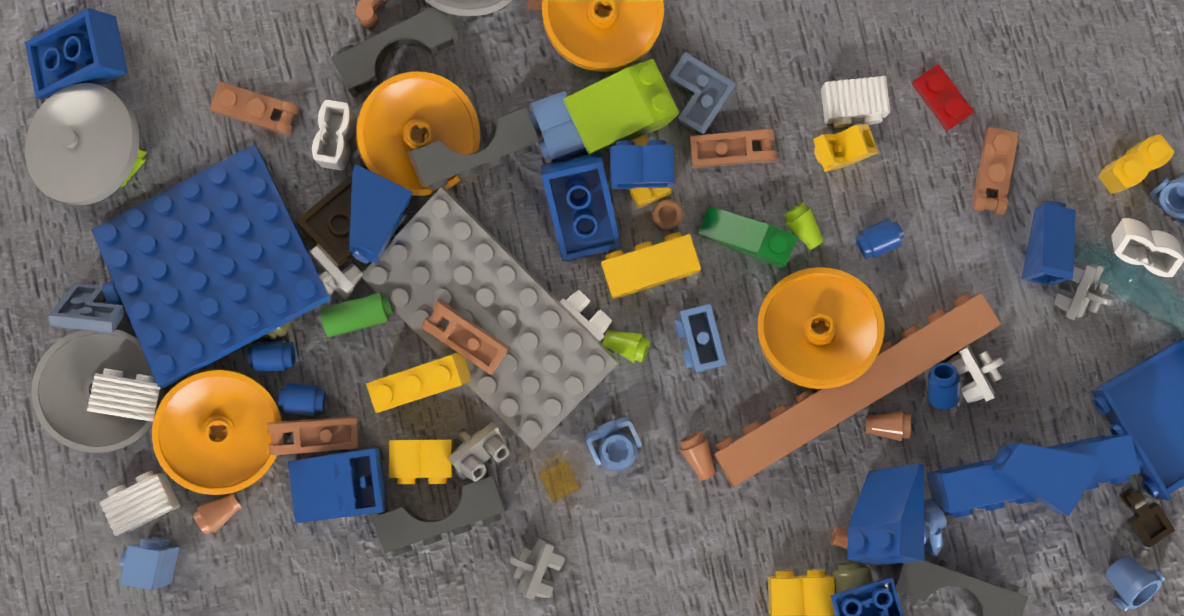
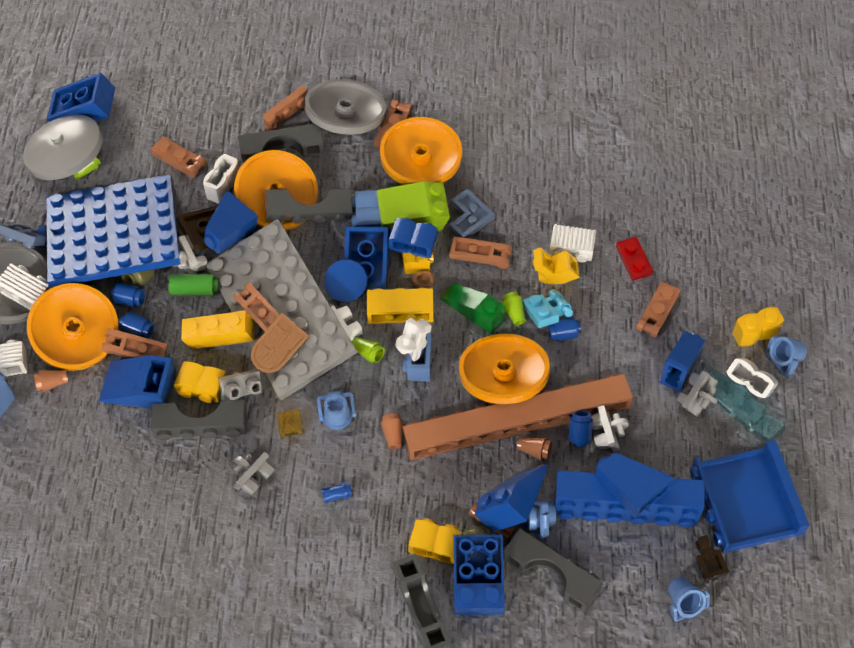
camera: 15 degrees right, 25 degrees down
none -> medium nougat window [251,313,310,373]
none -> blue pin [322,481,353,503]
none -> blue tile [325,259,368,303]
none -> white hips [395,318,432,362]
none -> medium azure plate [522,289,573,328]

